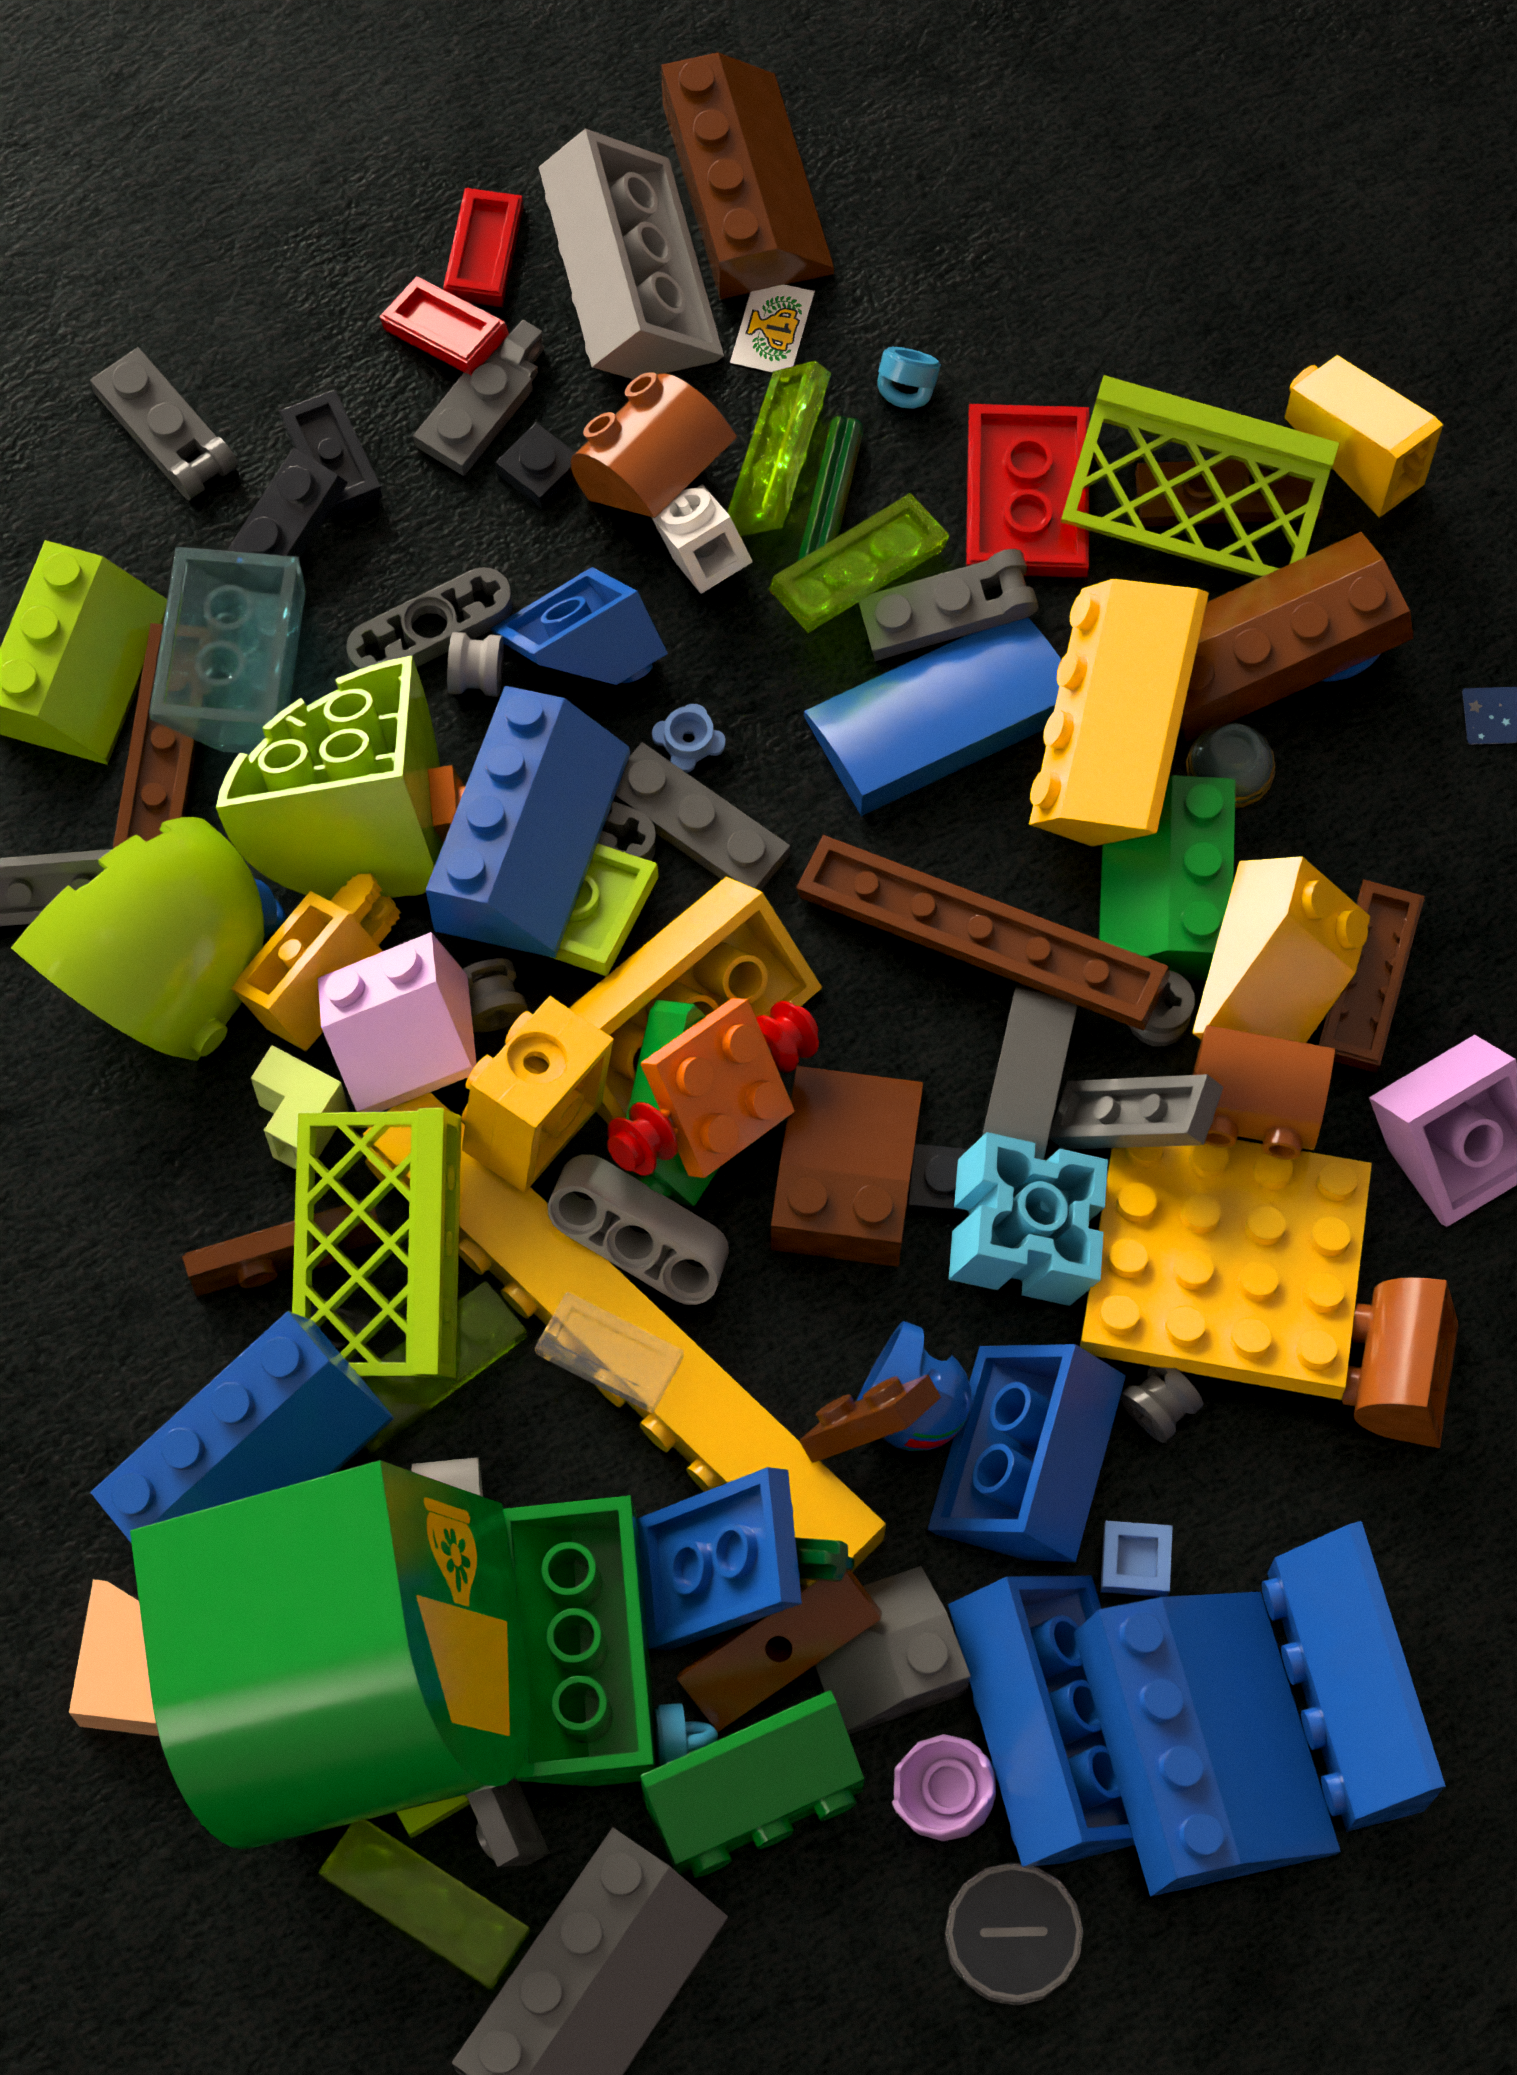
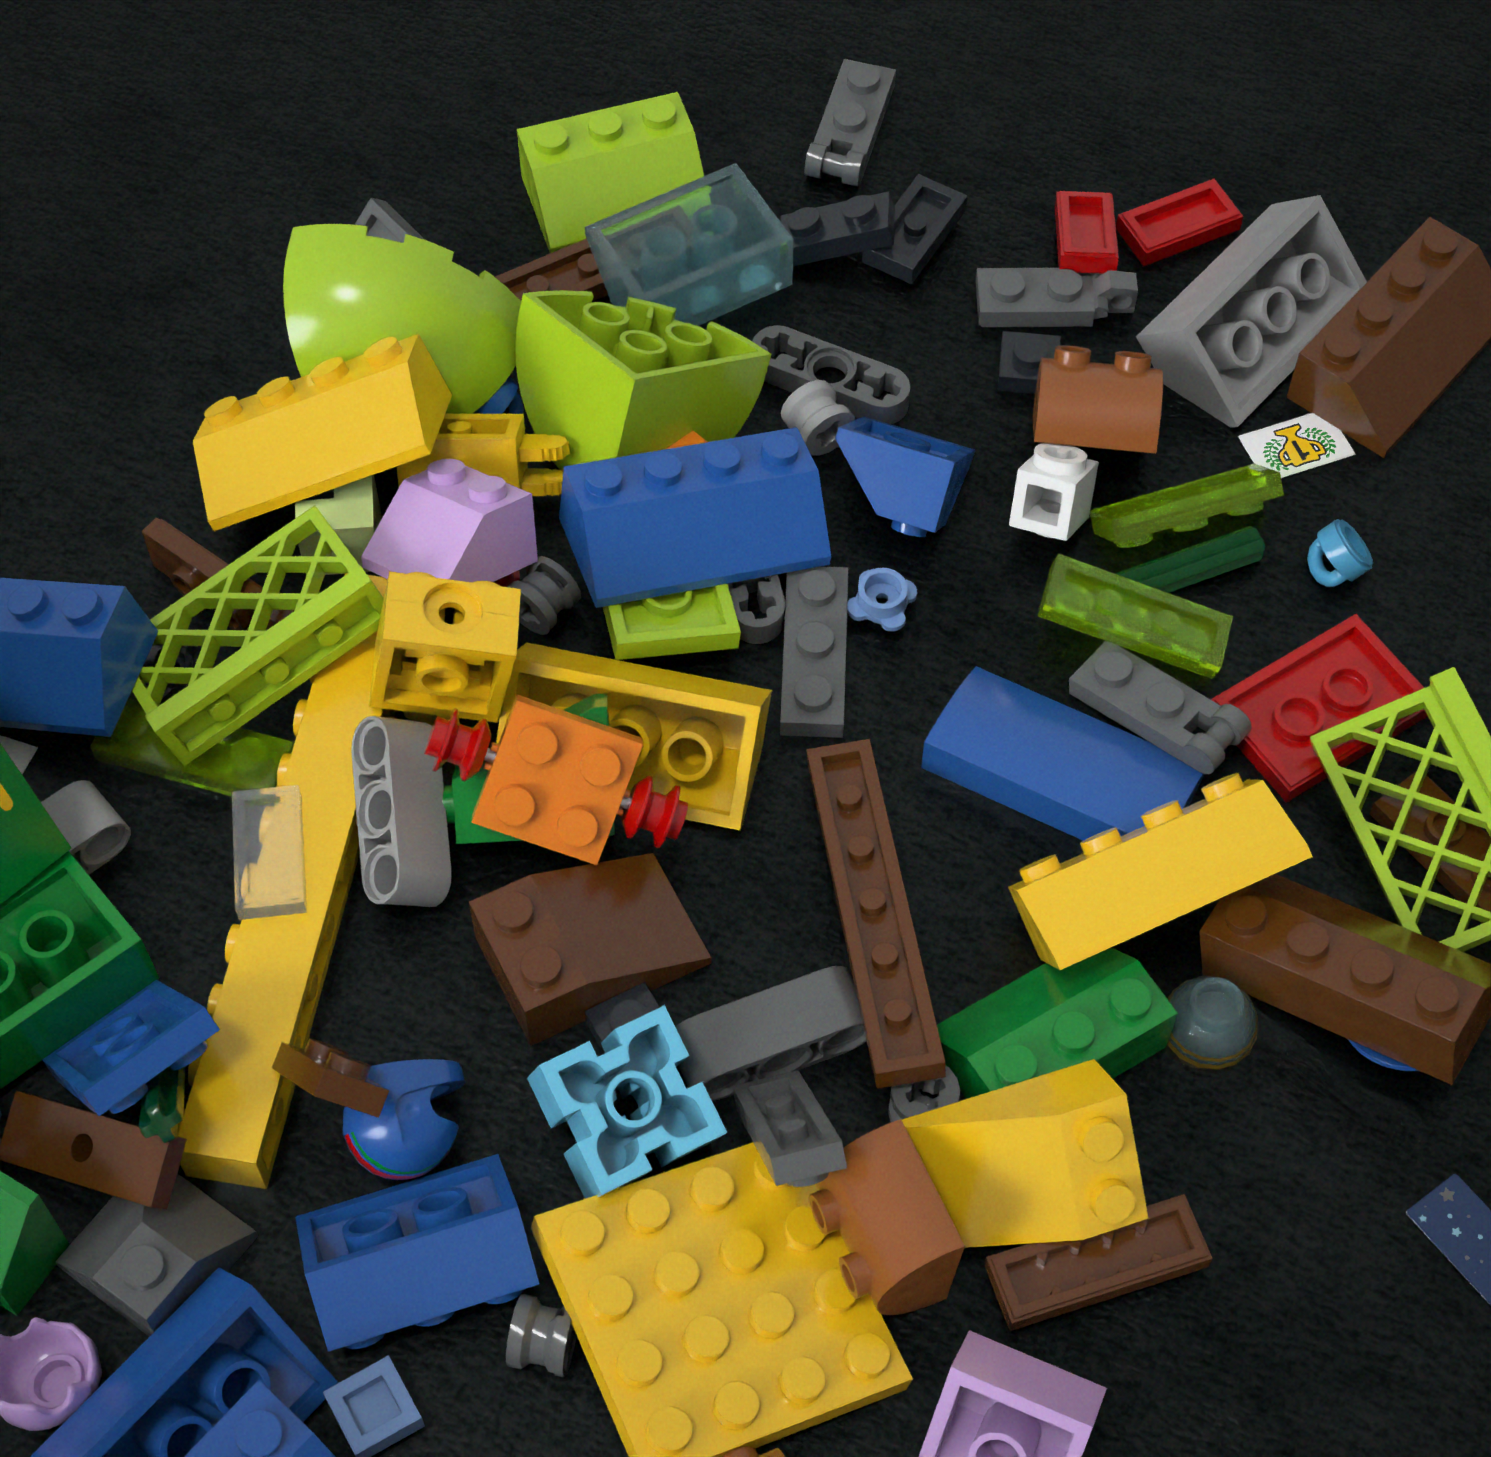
camera: 55 degrees right, 10 degrees down
none -> yellow slope [193,334,452,531]

